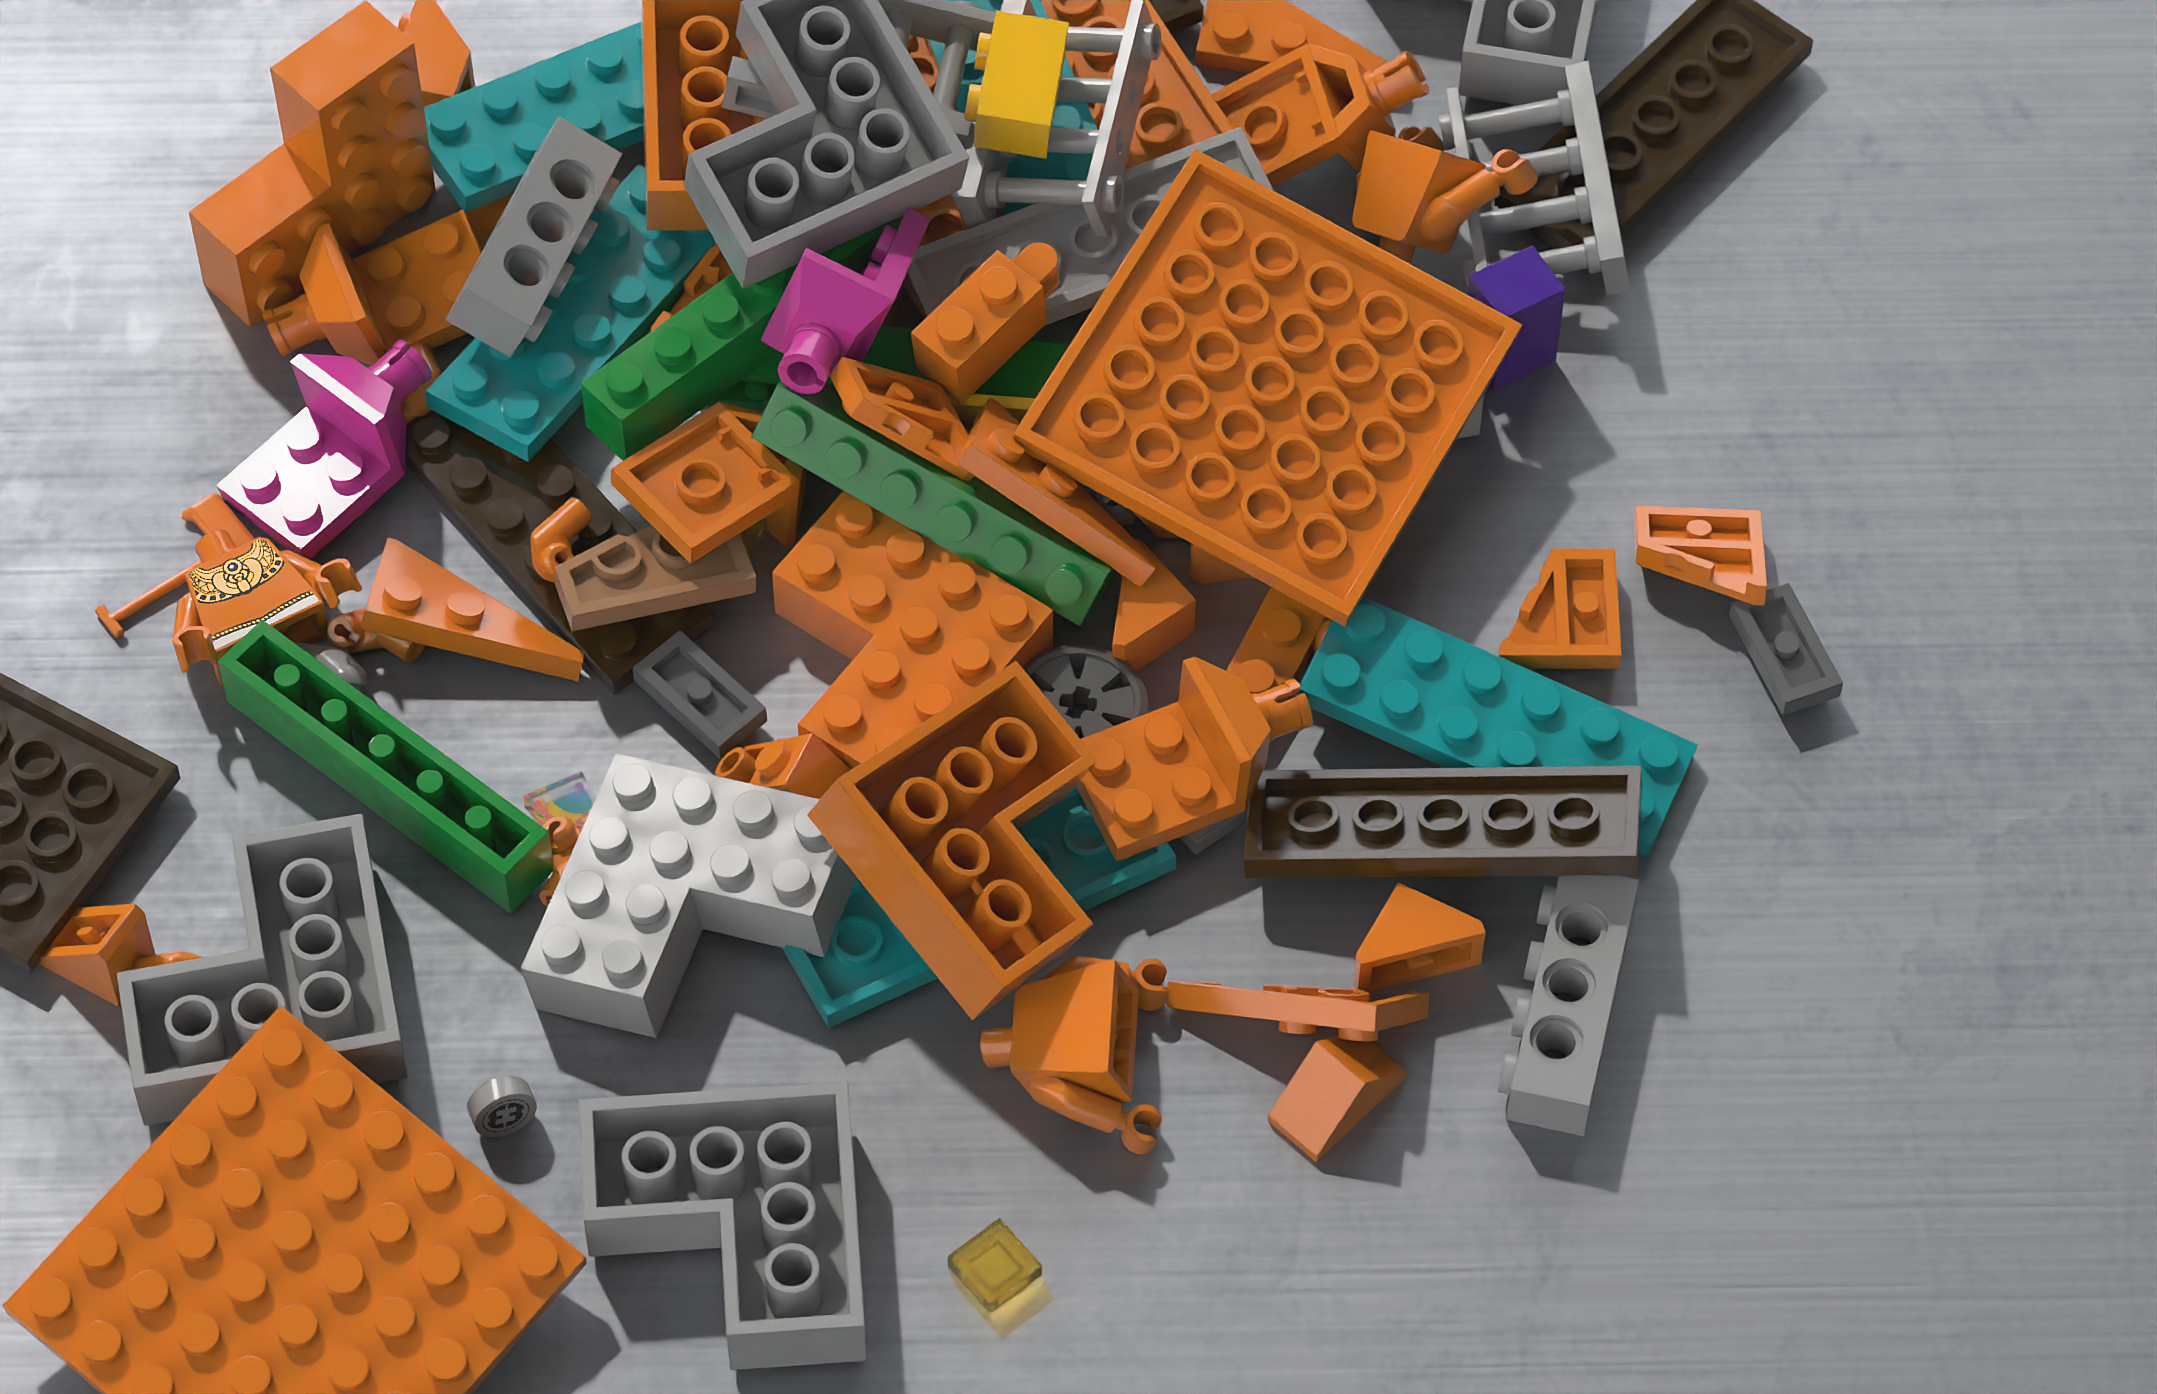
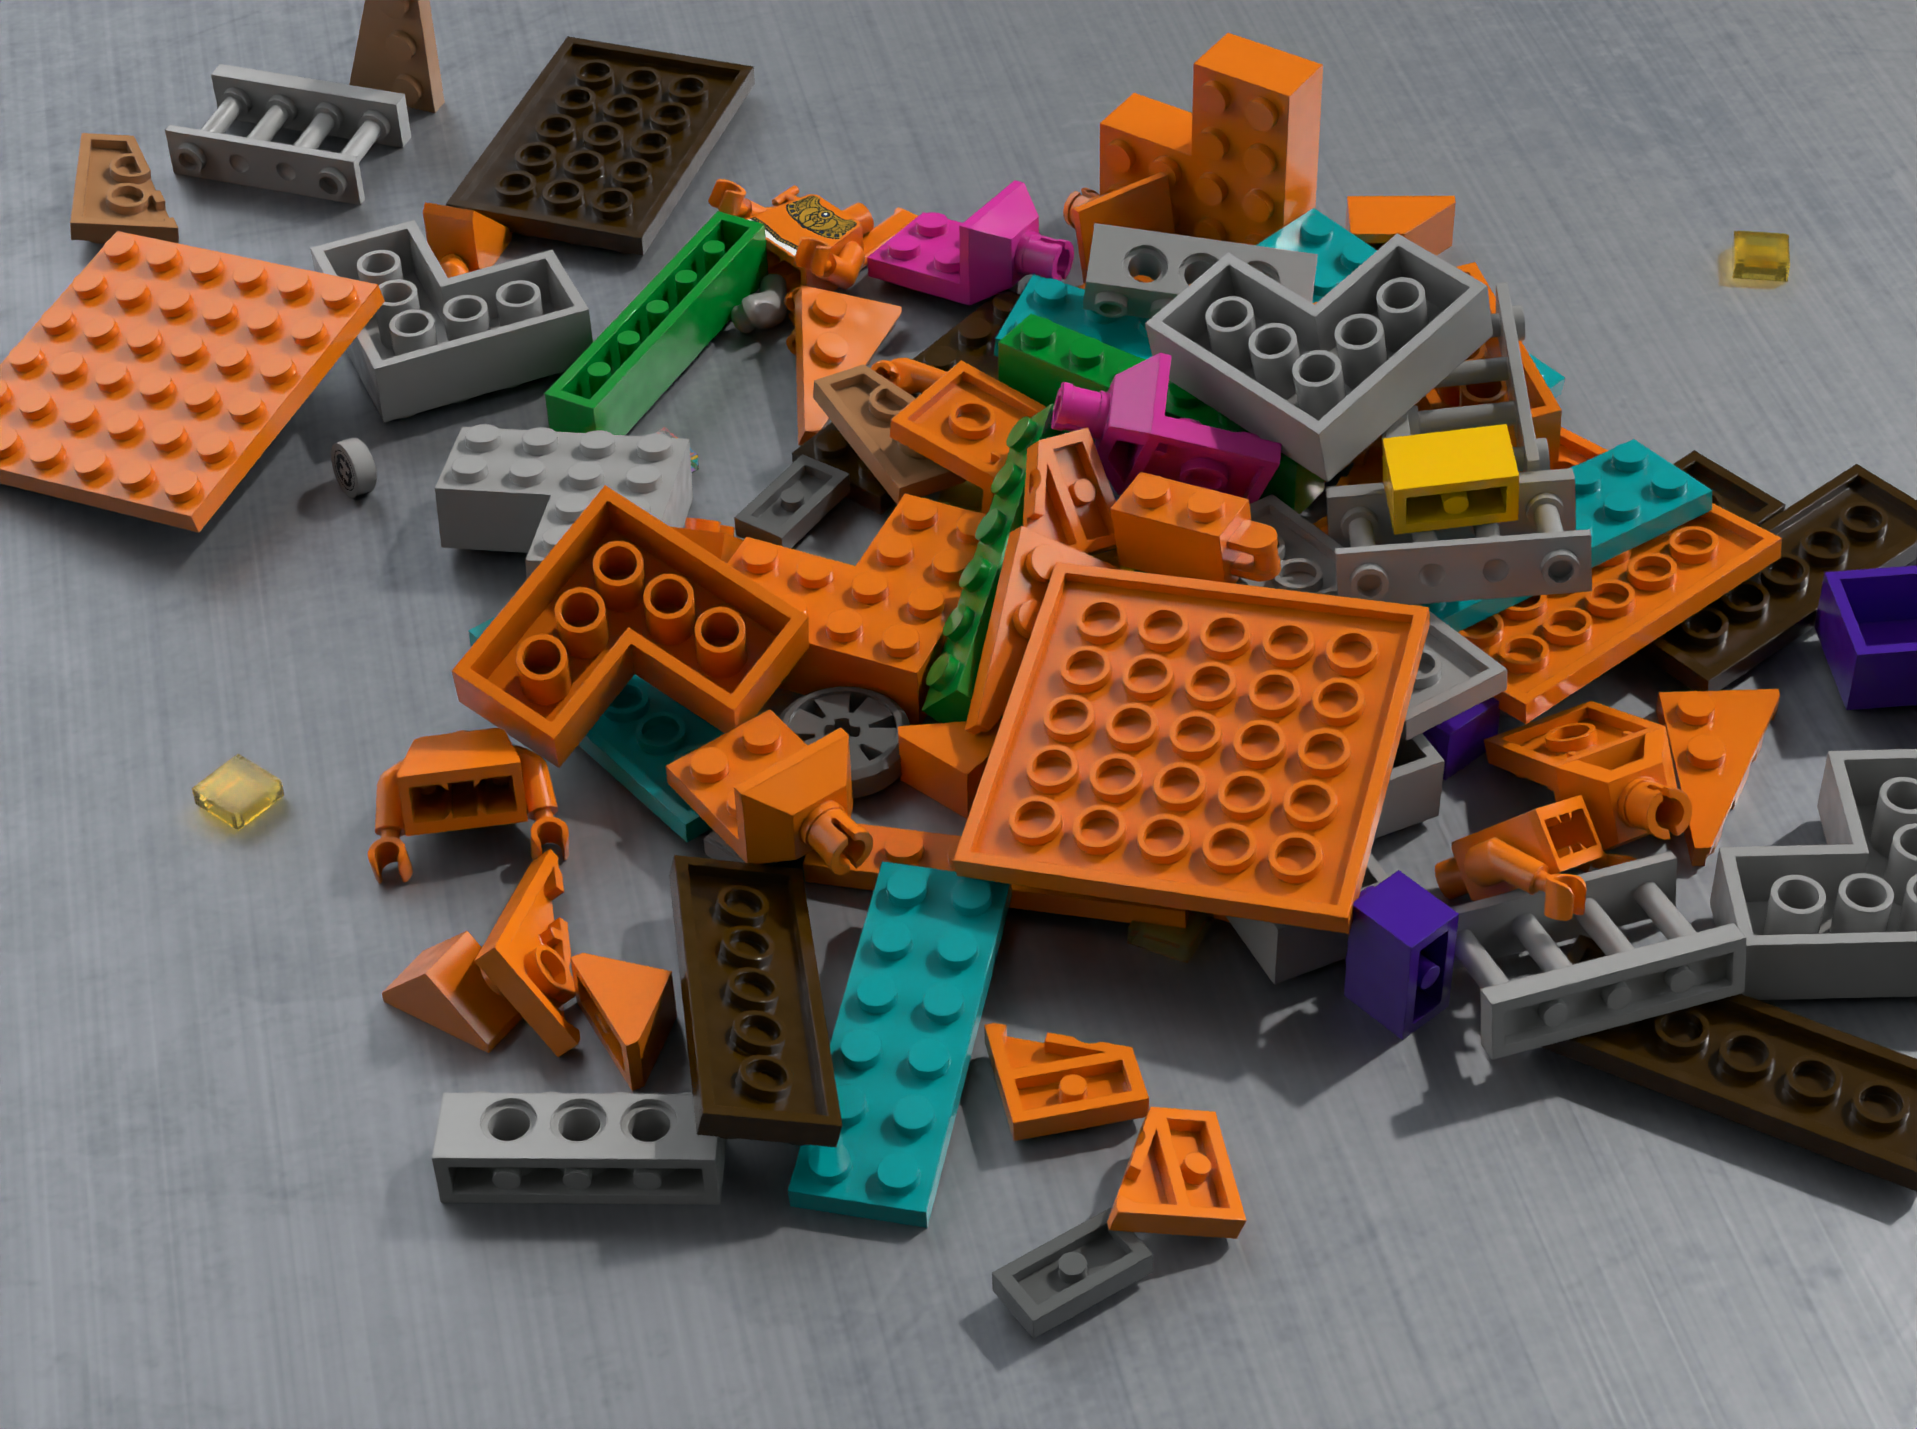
camera: 80 degrees right, 15 degrees down
light grey brick [579,1081,866,1370] -> none

